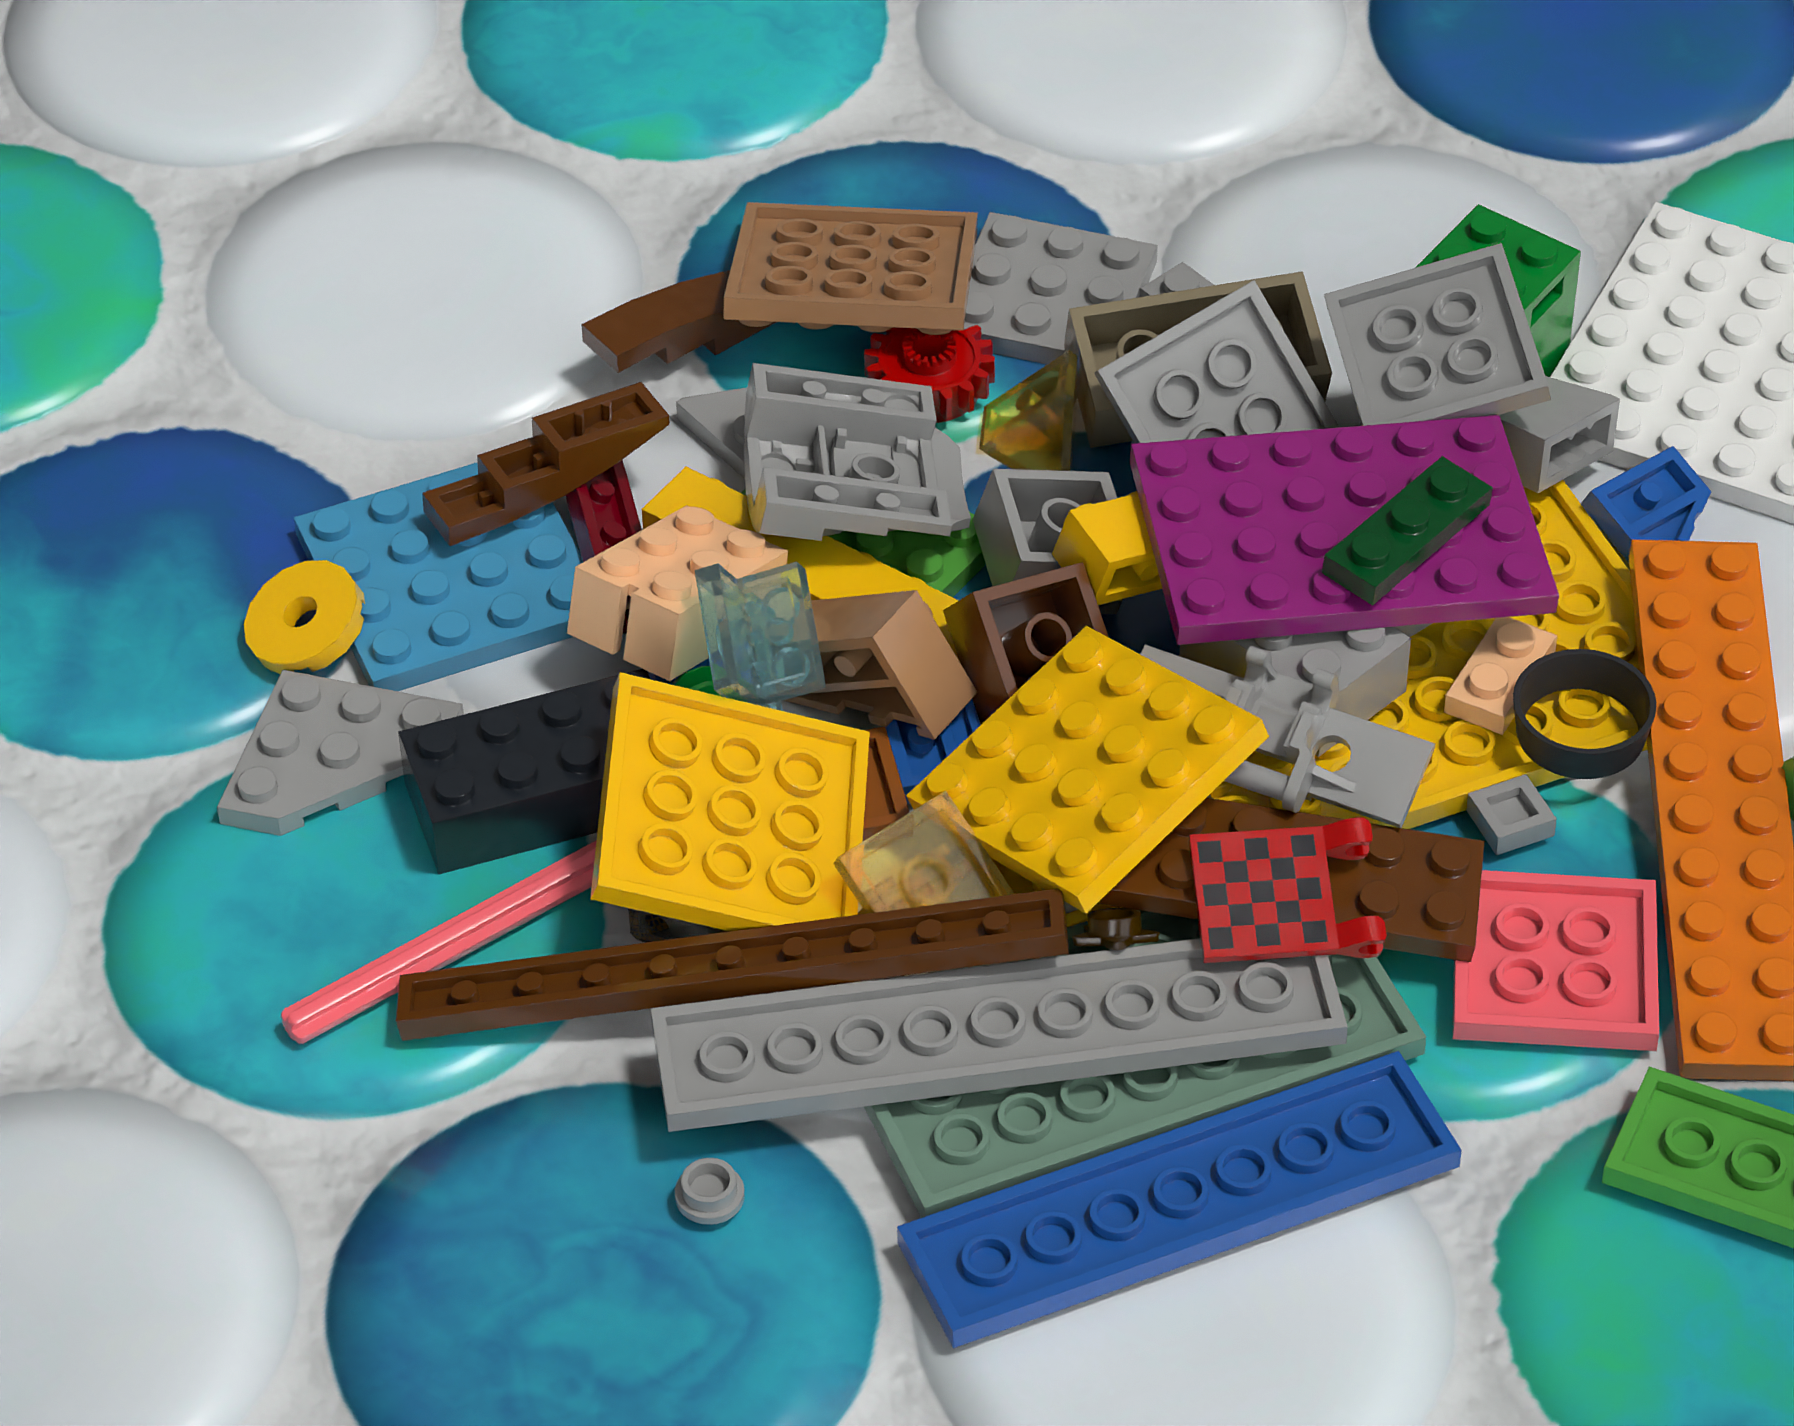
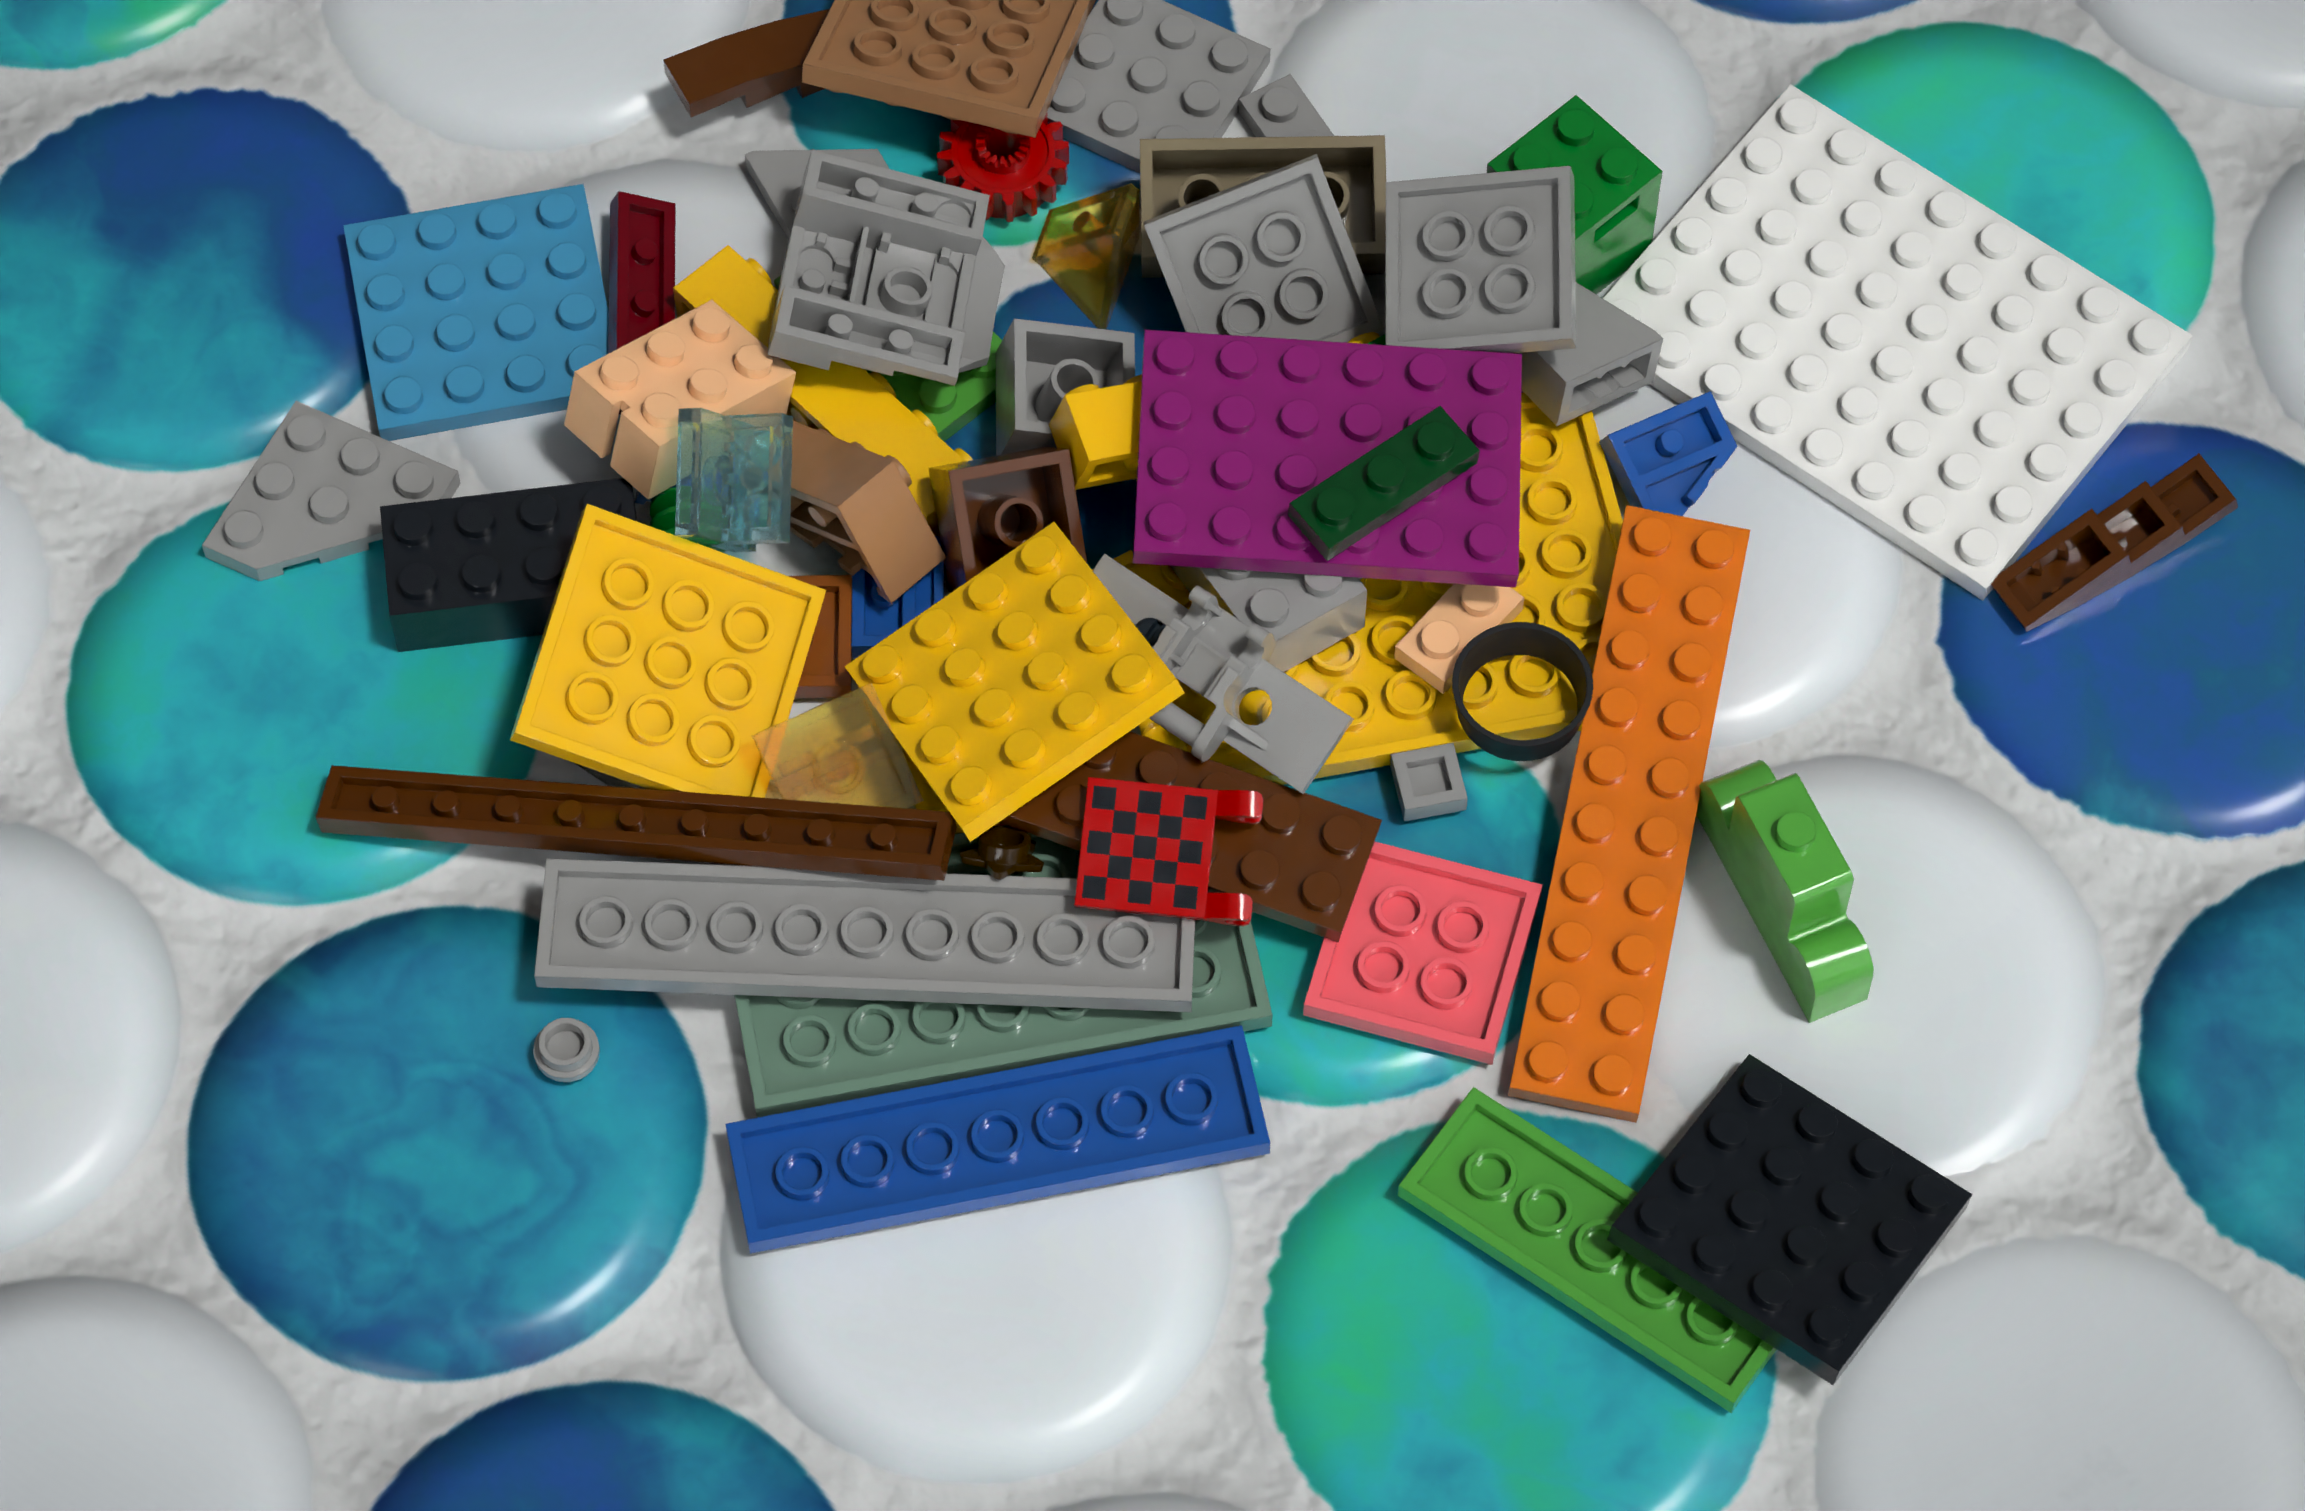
camera: 10 degrees right, 15 degrees up
yellow tile [244,560,365,674] -> none
coral axle [281,840,597,1044] -> none
reddish brown slope [422,382,670,546] -> none

